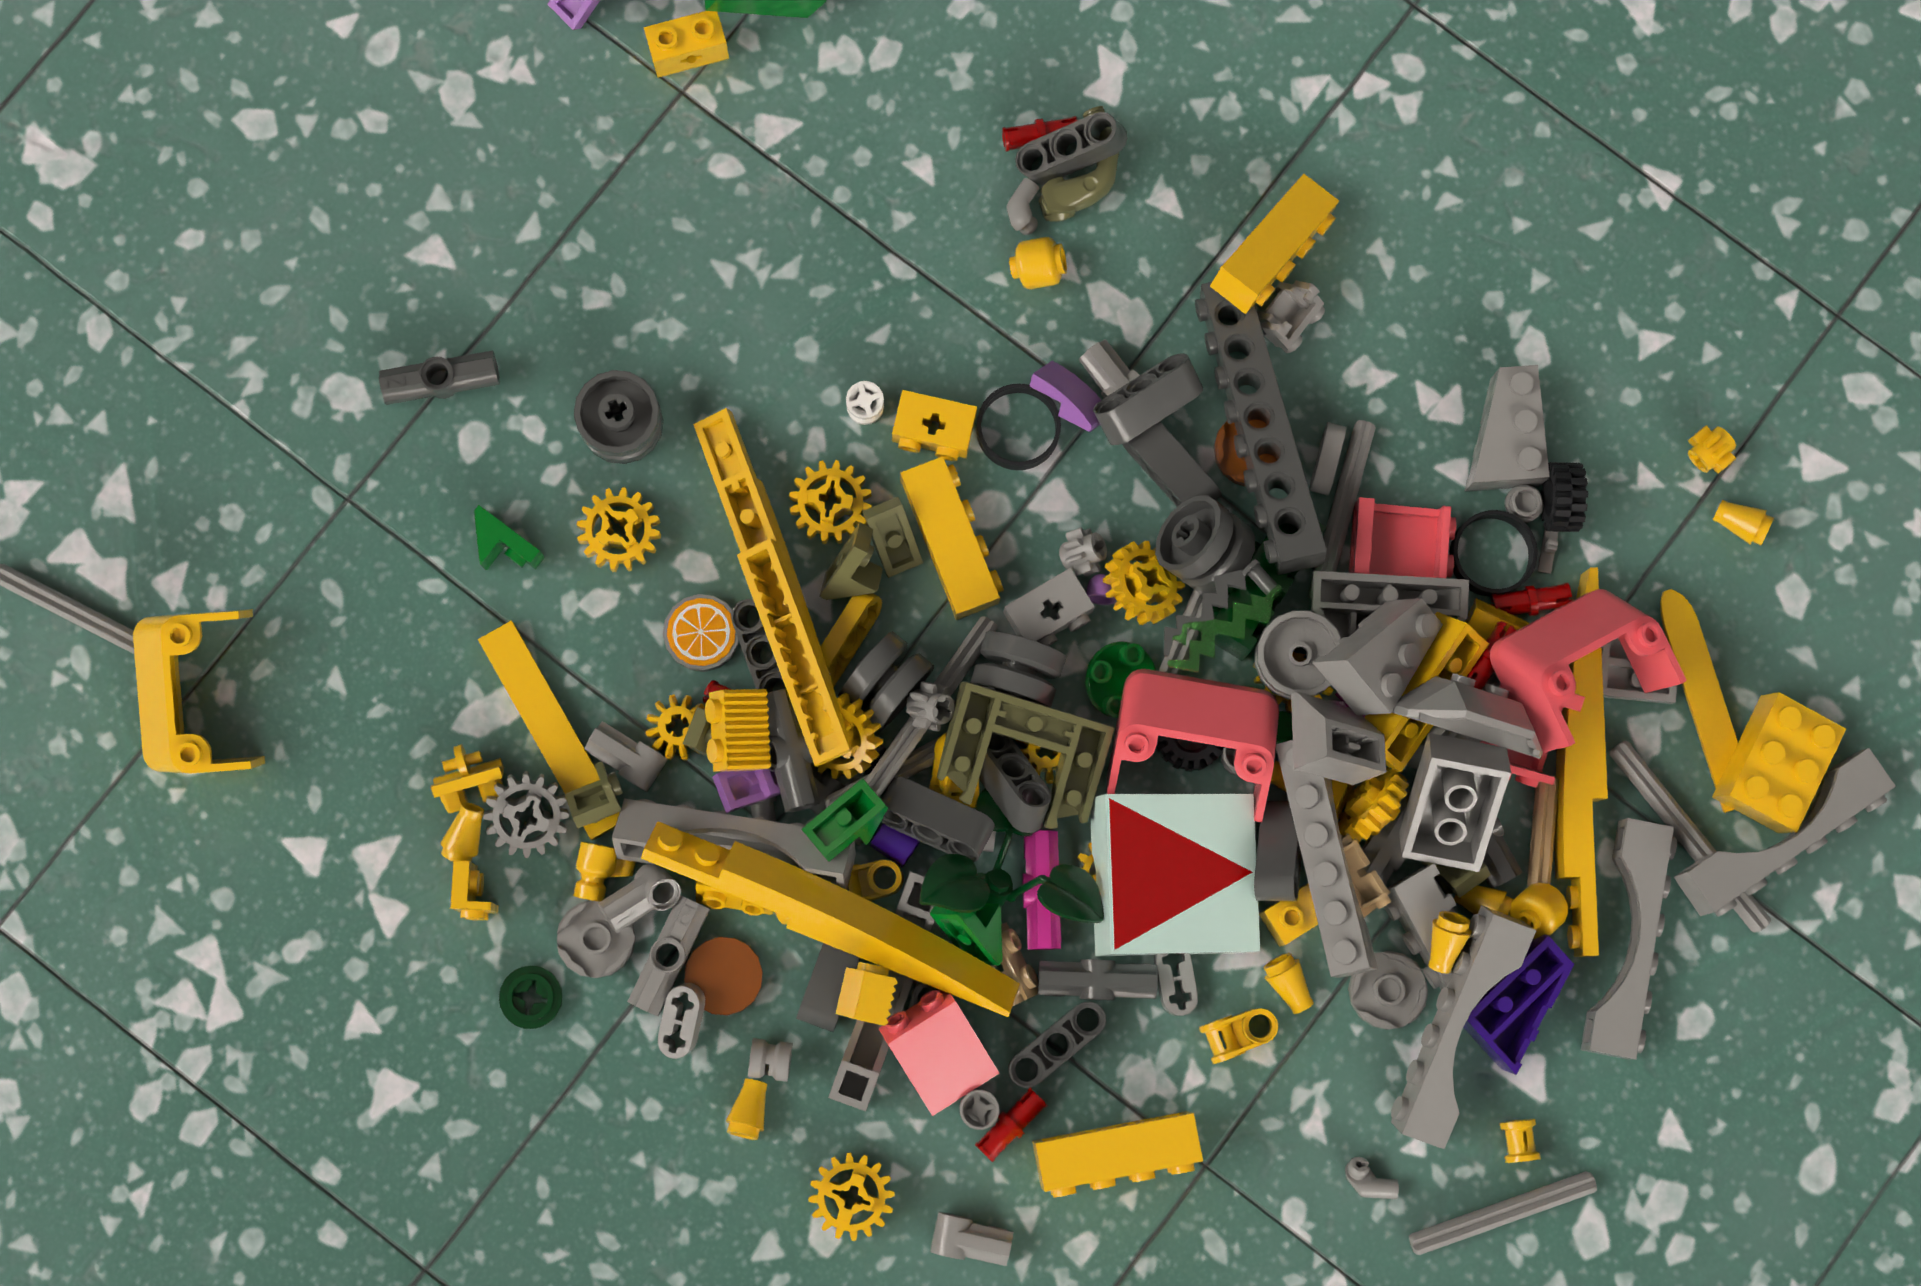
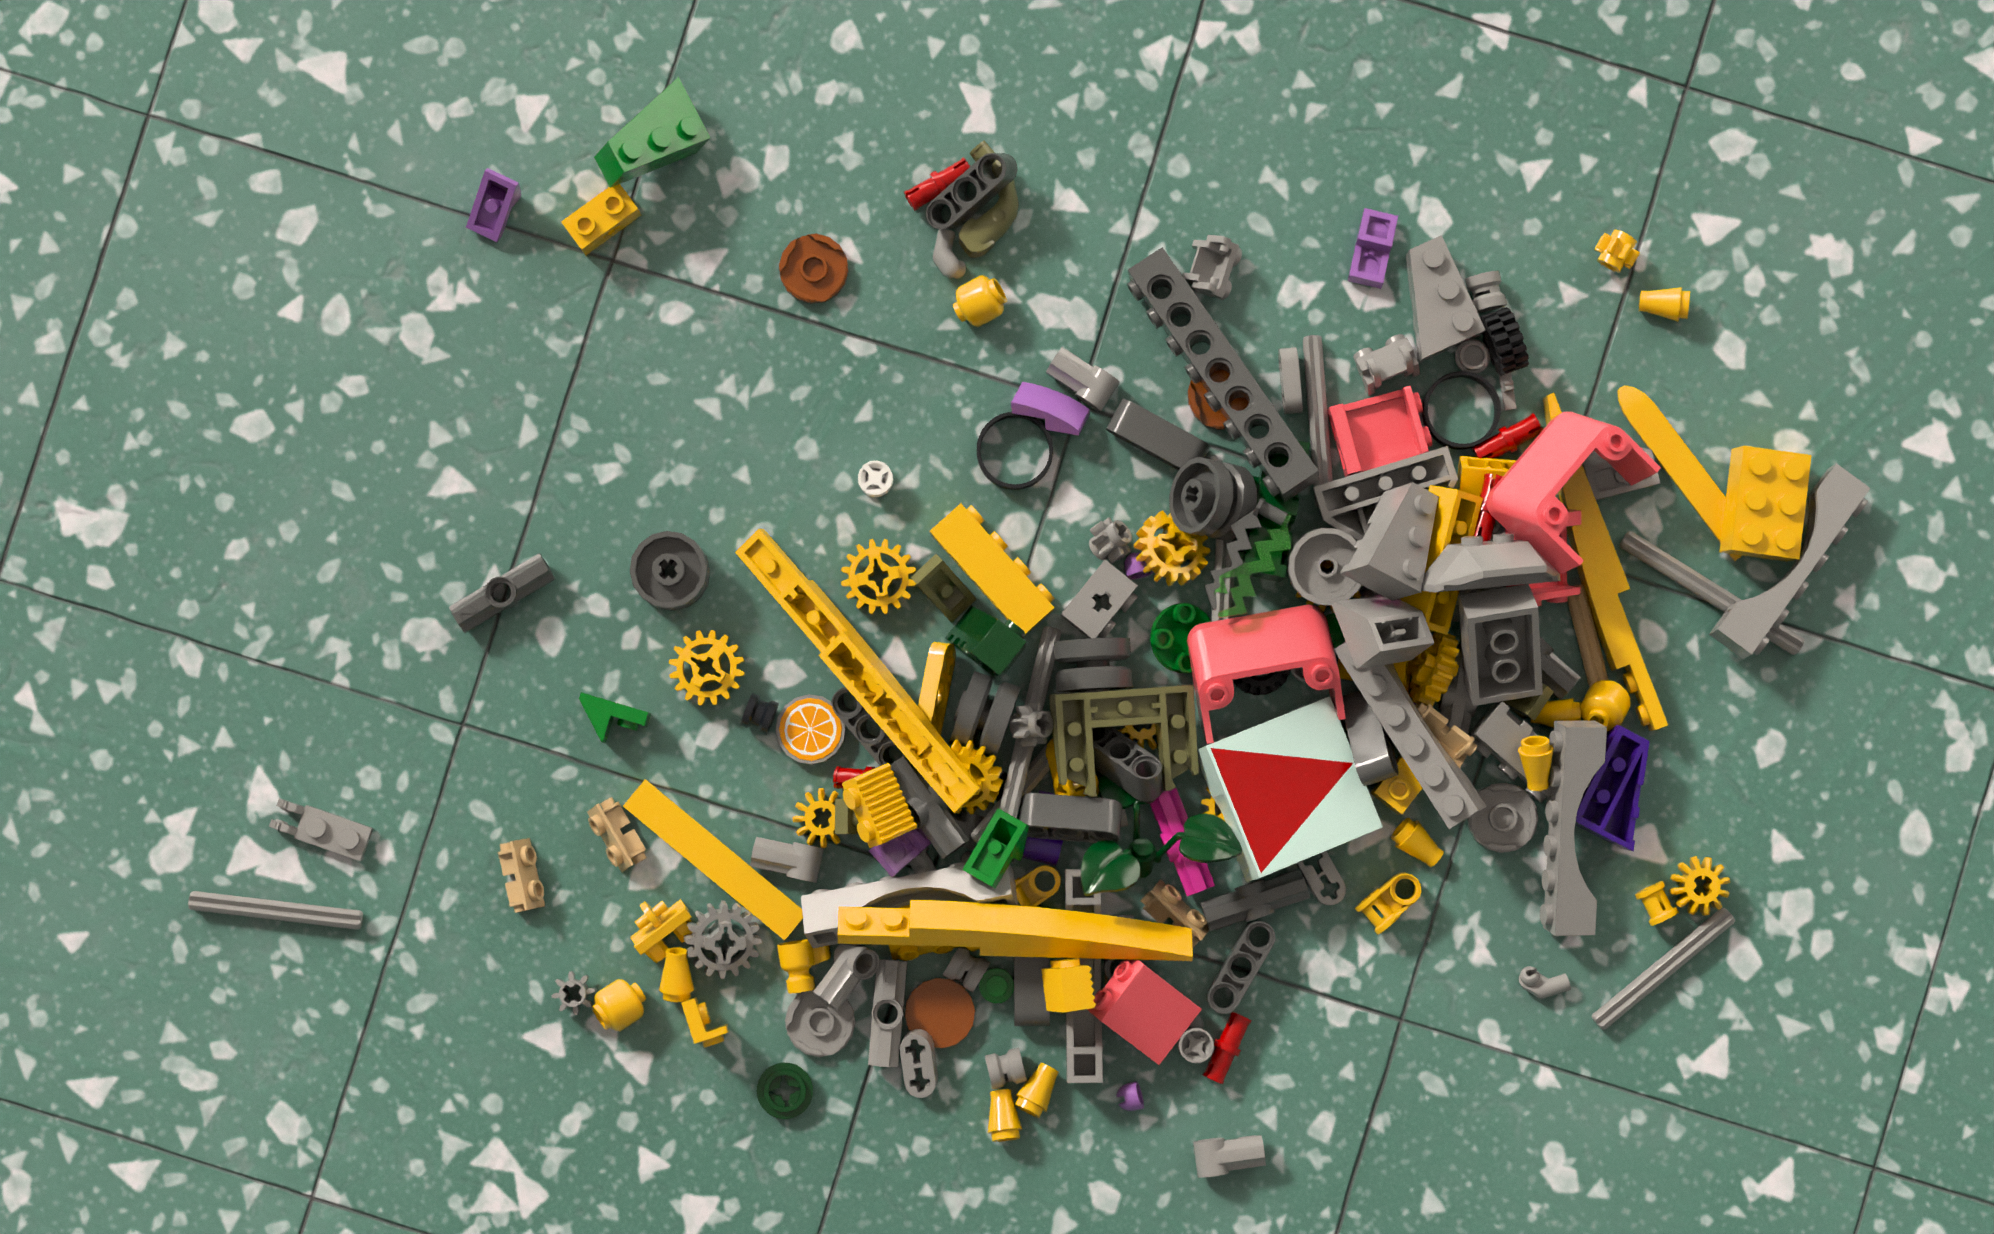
camera: 15 degrees left, 5 degrees up
yellow windscreen [133,609,265,773] -> none
olive bracket [565,761,623,829] -> none
yellow gear [808,1152,895,1241] -> none
olive slope [819,523,883,600] -> none
yellow brick [892,390,977,461] -> none
green slope [930,903,1003,966] -> none
yellow brick [1032,1111,1203,1198] -> none
dark grey beam [1093,353,1203,445] -> none
yellow brick [1210,173,1339,314] -> none
light grey arch [1581,818,1677,1060] -> none
none -> light grey hinge [269,798,374,861]
none -> tan hinge [498,838,545,913]
none -> light grey gear [551,971,597,1015]
none -> tan hinge [587,797,647,872]
none -> yellow head [591,979,646,1031]
none -> black wheel [740,693,779,735]
none -> dark orange tile [779,233,849,304]
none -> light grey wheel [943,947,990,993]
none -> dark green wedge [945,606,1027,681]
none -> green plate [979,968,1014,1004]
none -> yellow cone [1015,1063,1059,1118]
none -> medium lavender hinge [1116,1081,1144,1111]
none -> medium lavender slope [1347,208,1398,289]
none -> light grey piece [1353,334,1420,396]
none -> light grey wheel [1465,270,1507,313]
none -> yellow gear [1669,856,1730,916]

